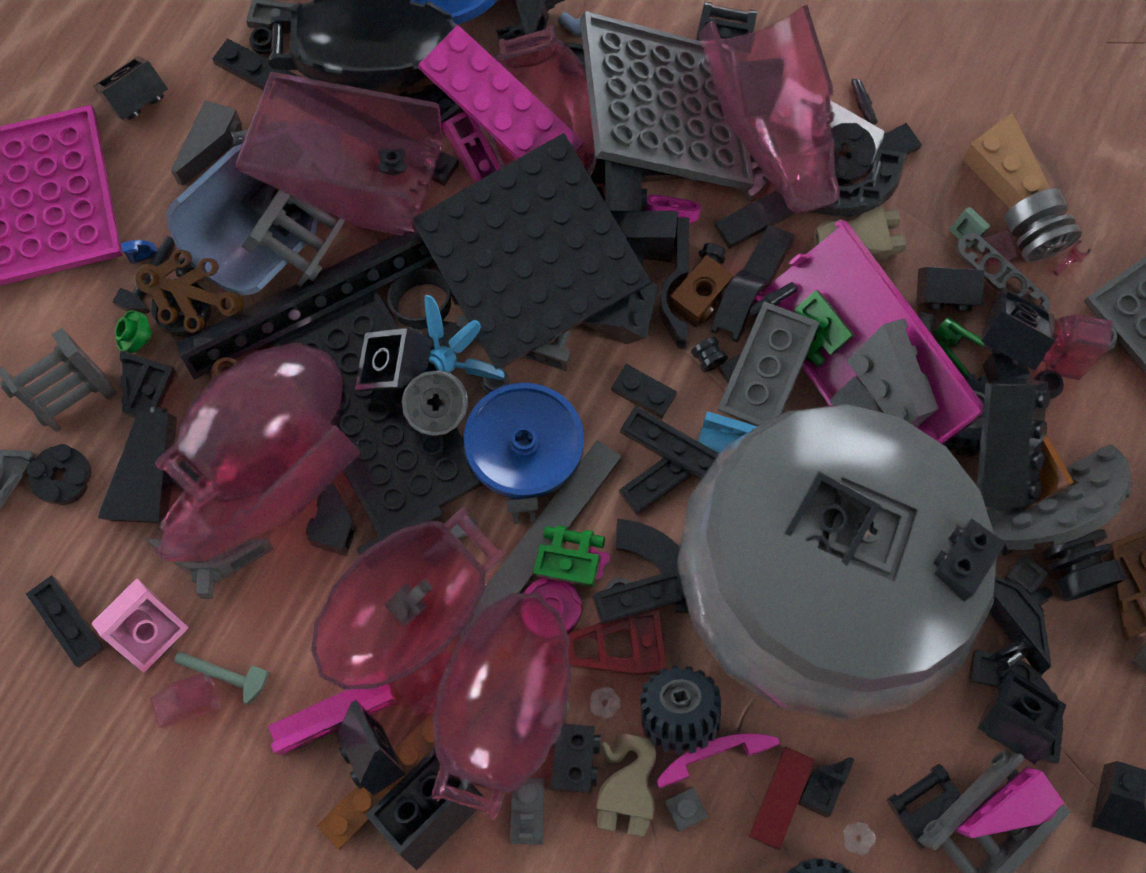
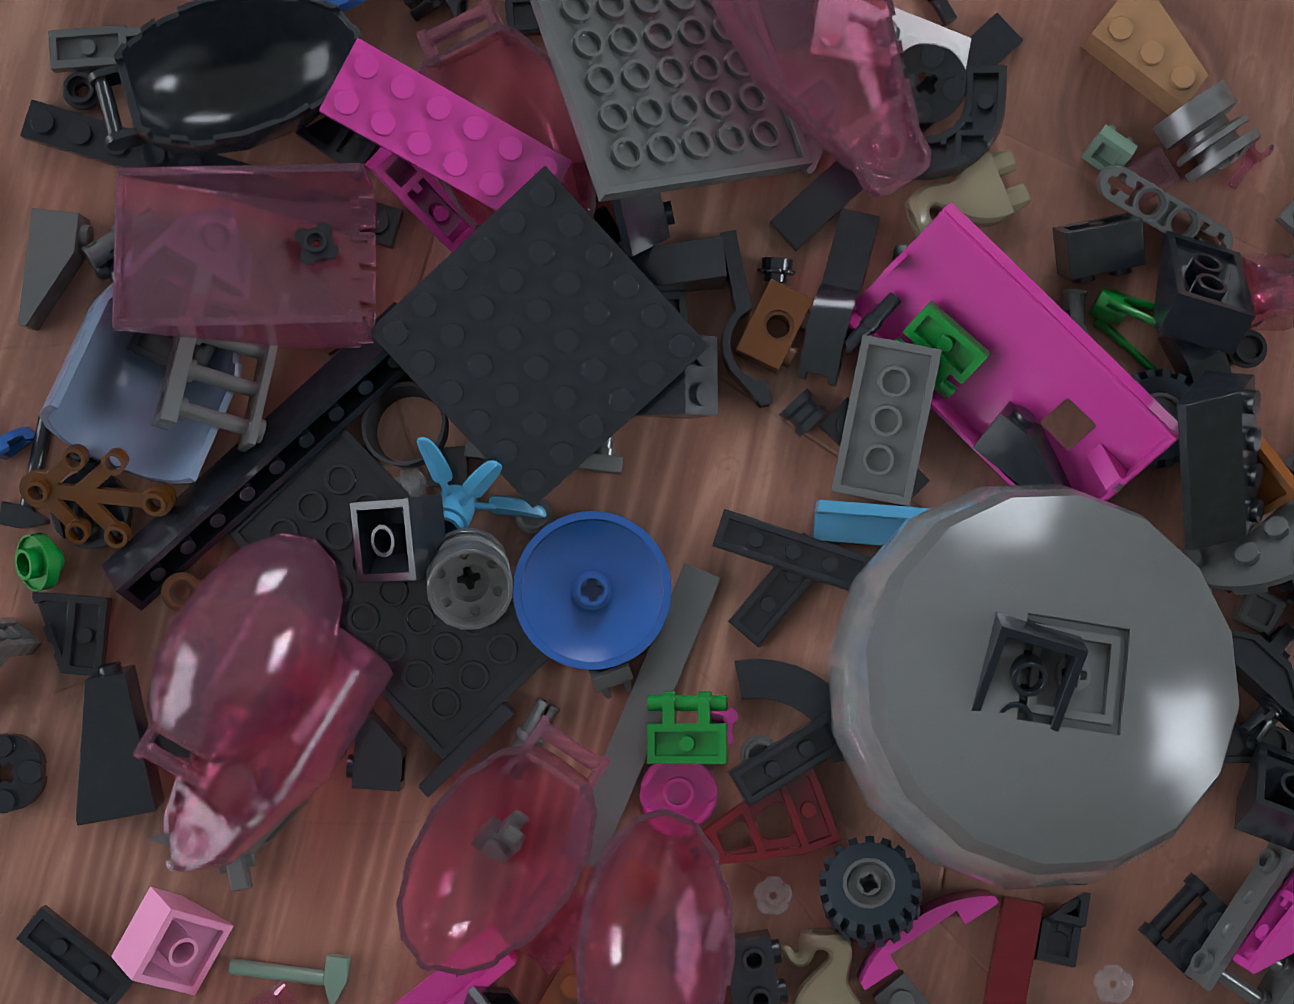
camera: 15 degrees left, 15 degrees up
black plate [611,364,677,419] -> none
dark pink plate [643,194,701,224] -> none
dark grey wedge [846,318,939,427] -> none
black brick [933,519,1006,602] -> none

